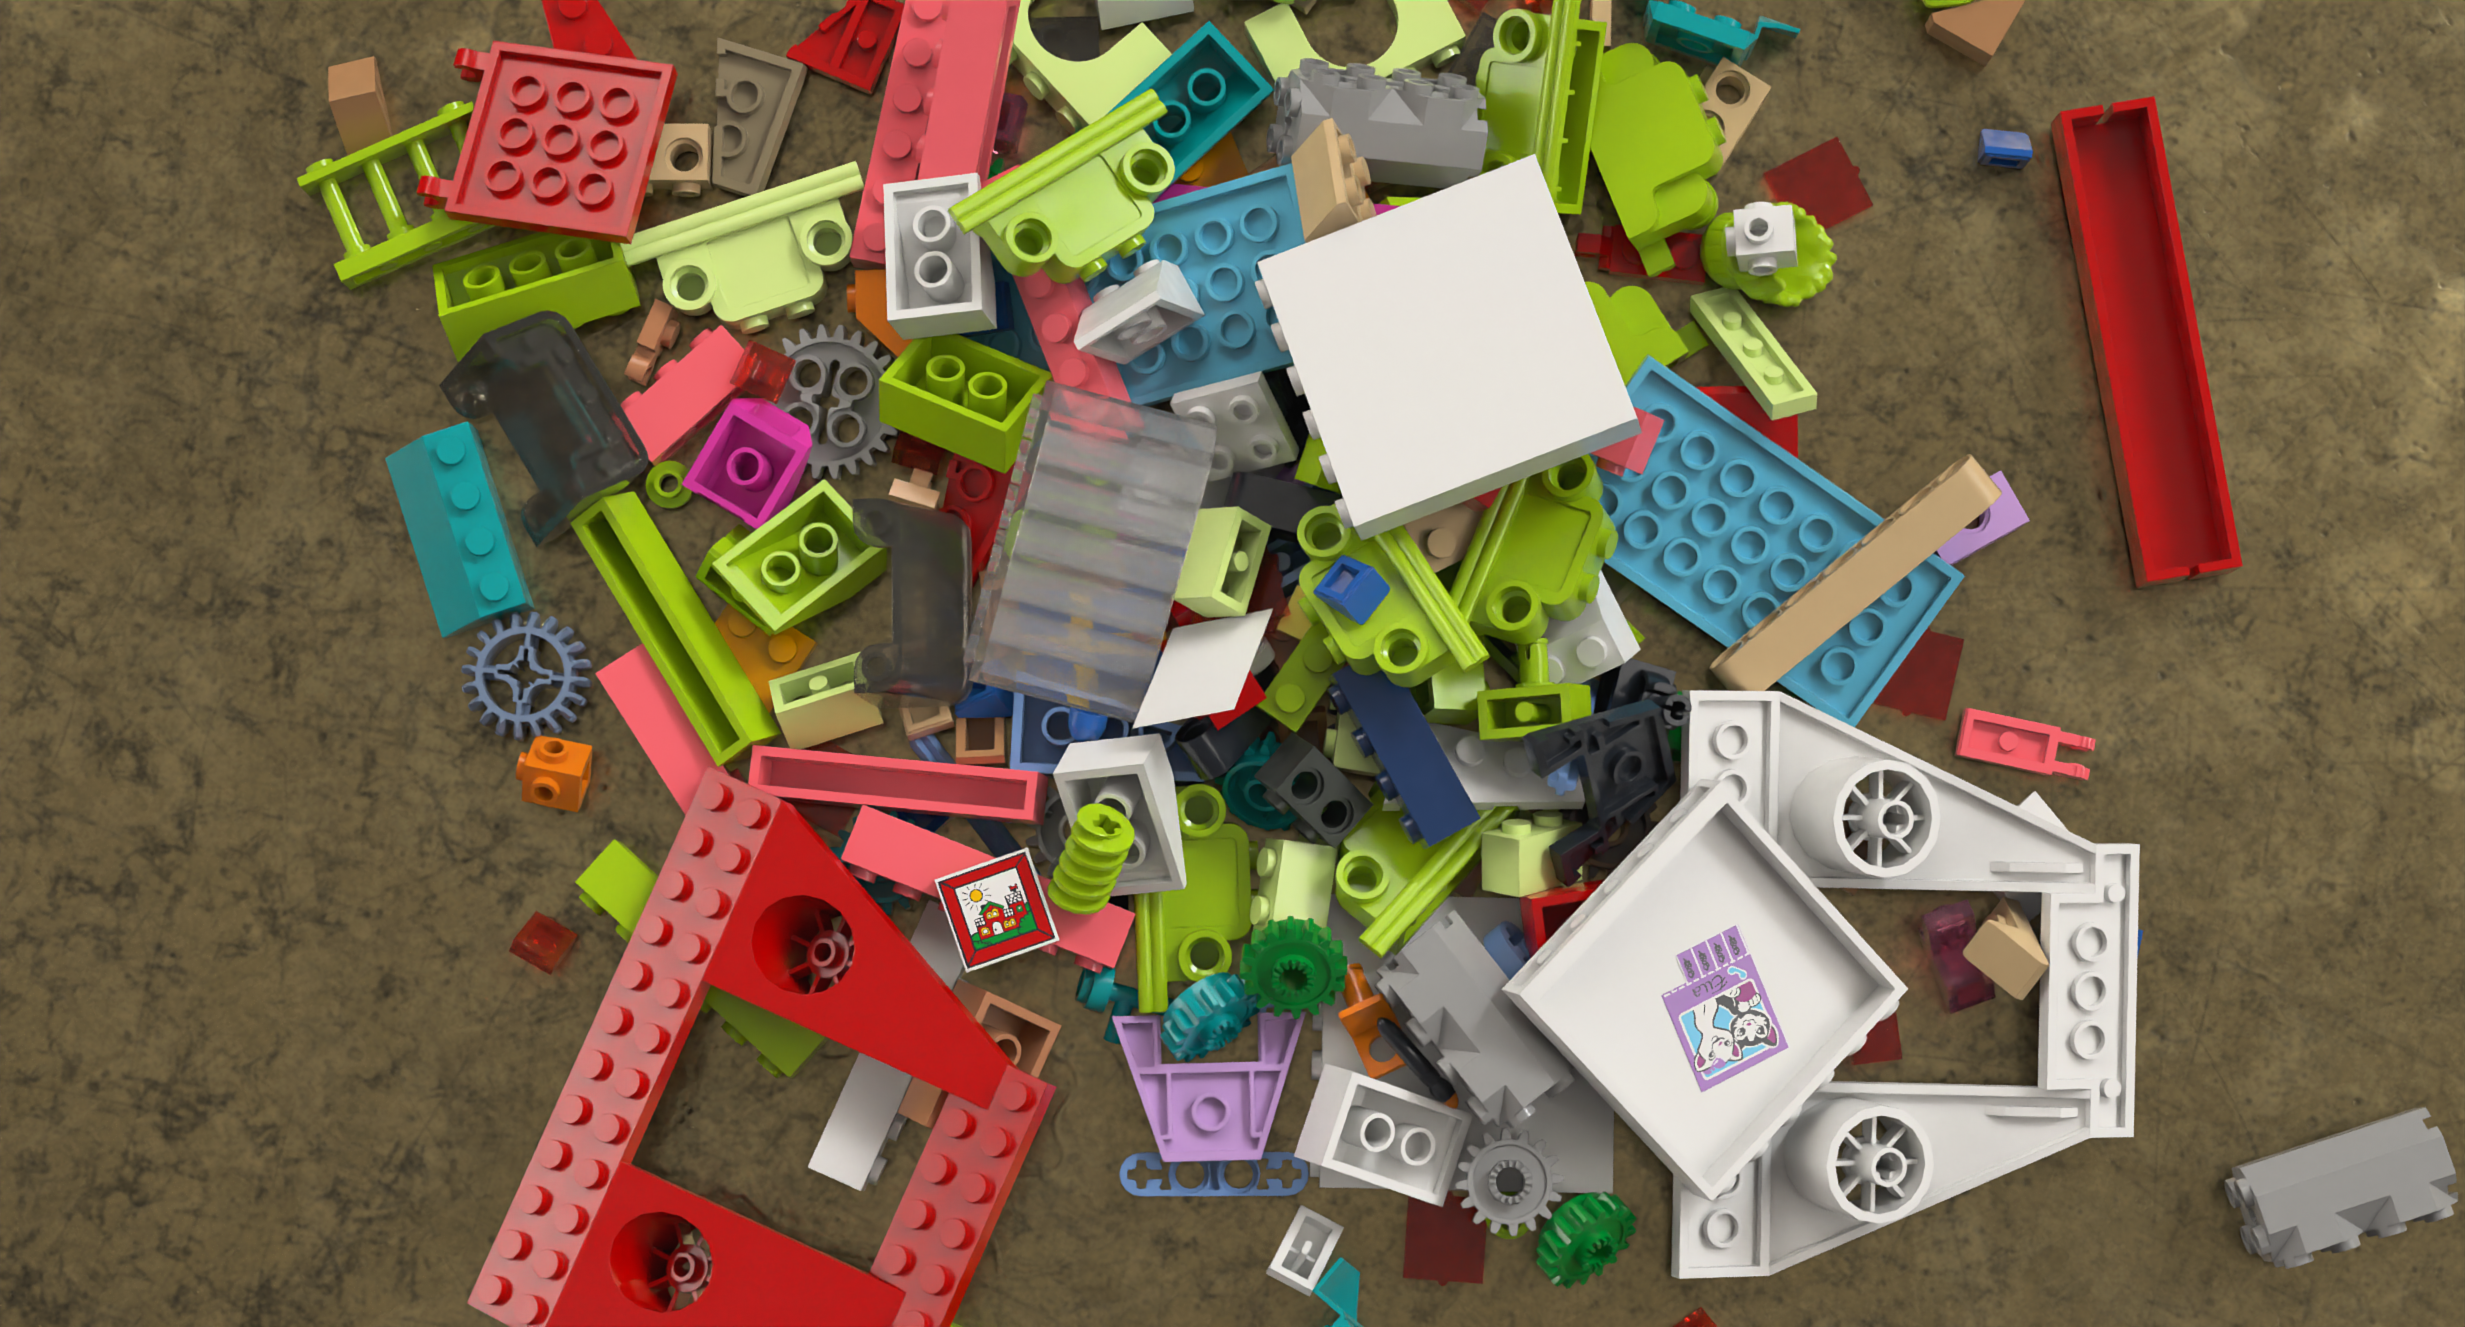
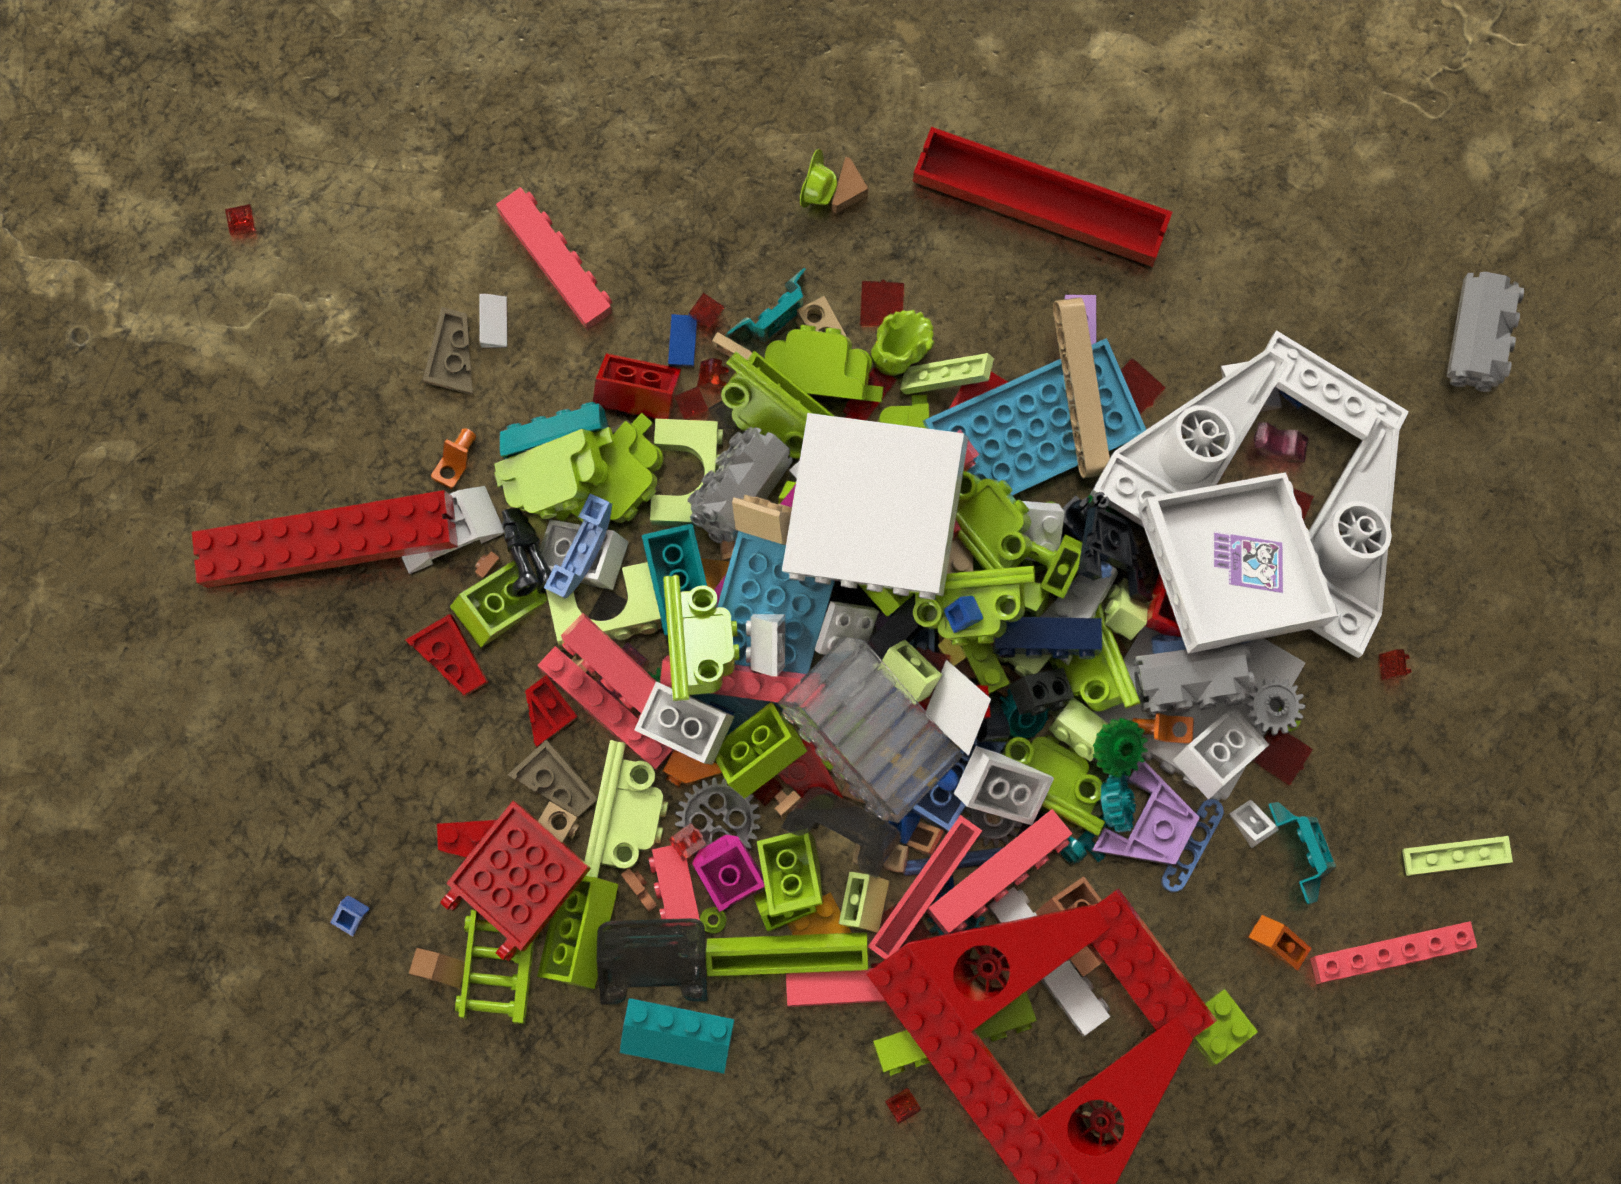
camera: 65 degrees left, 5 degrees down
sand blue gear [461,612,592,742] -> none
orange brick [516,735,593,812] -> none
tile [934,848,1059,973] -> none
lime piece [1047,803,1135,915] -> none
black piece [1377,1017,1459,1109] -> none
green gear [1536,1192,1637,1289] -> none
white brick [1725,202,1798,276] -> none
coral hinge [1954,708,2096,780] -> none
tan slope [1963,896,2050,1000] -> none
blue slope [1977,129,2033,169] -> none

